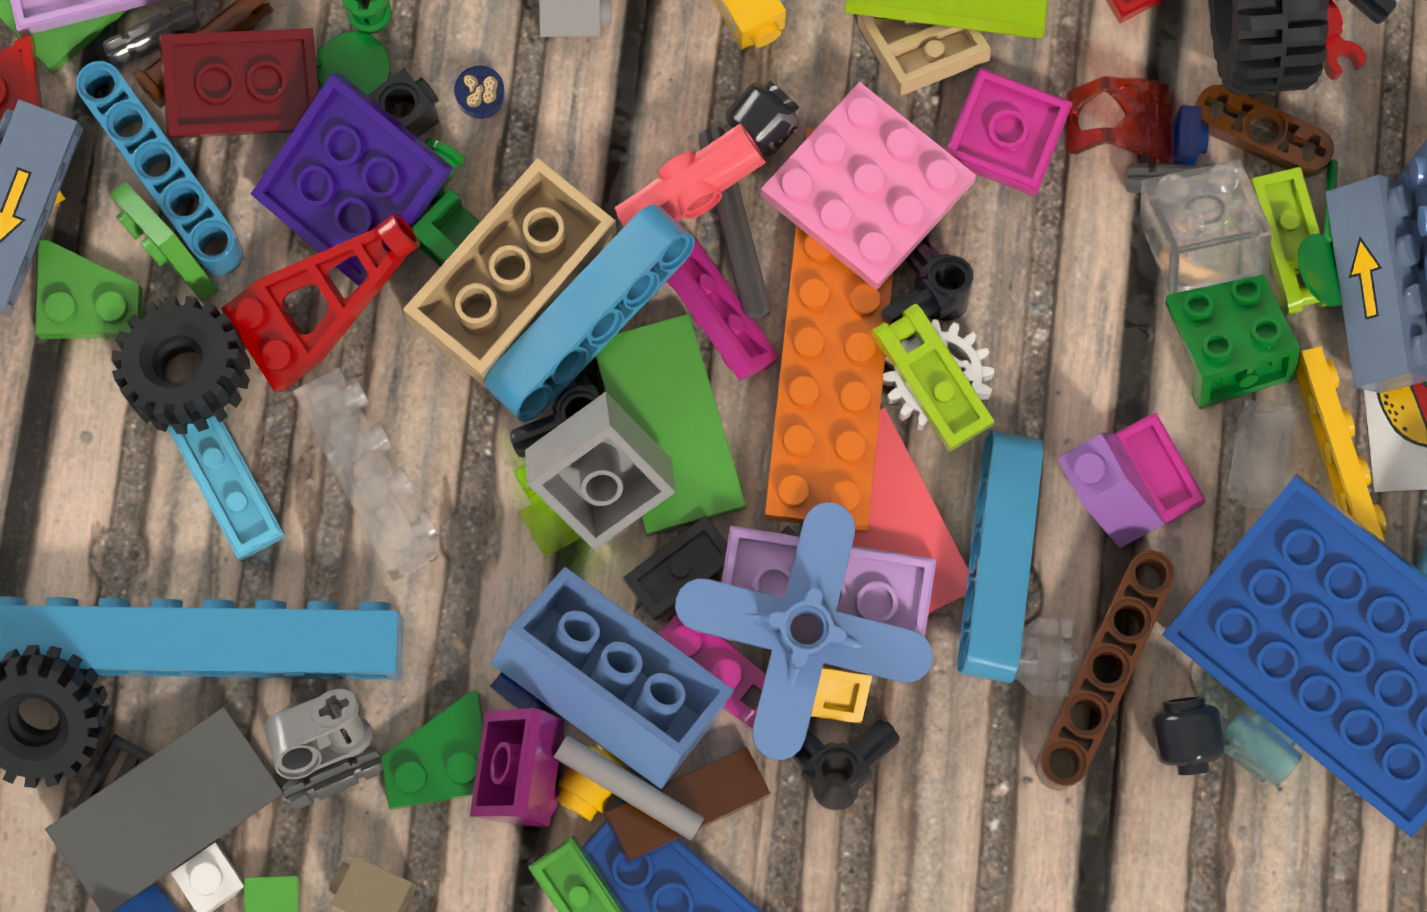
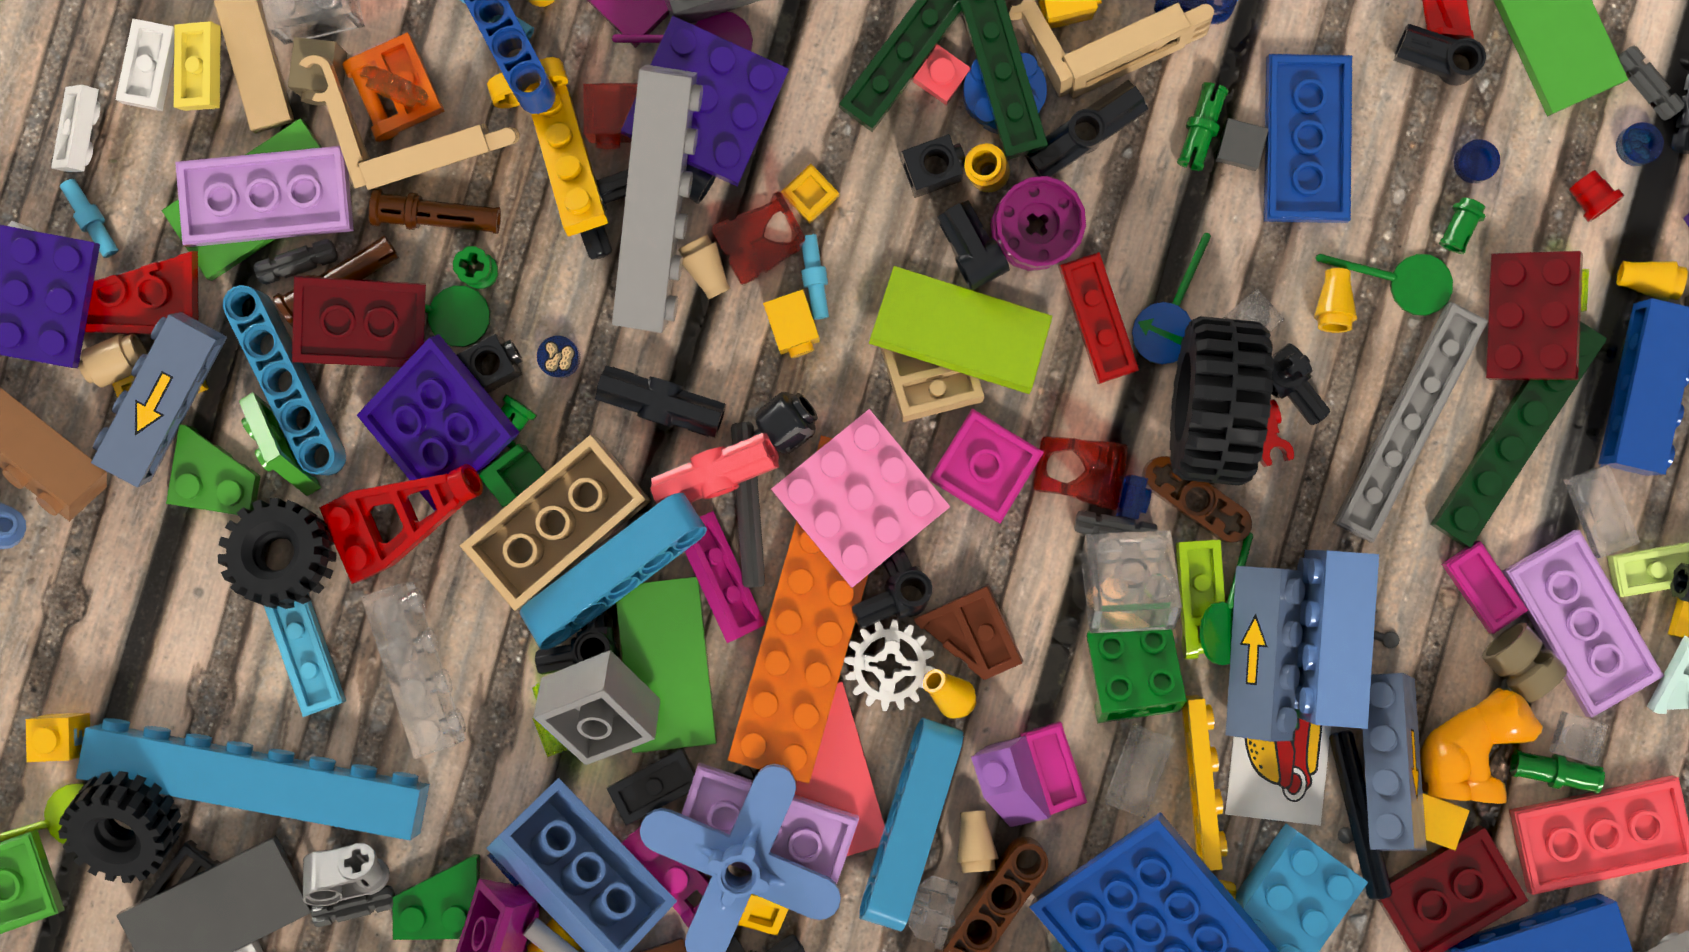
camera: 15 degrees right, 10 degrees up
lime plate [871,304,995,452] -> none
none -> black piece [595,366,726,438]
none -> copper wing [914,585,1023,680]
none -> yellow cone [923,669,976,719]
none -> tan cone [957,810,999,873]

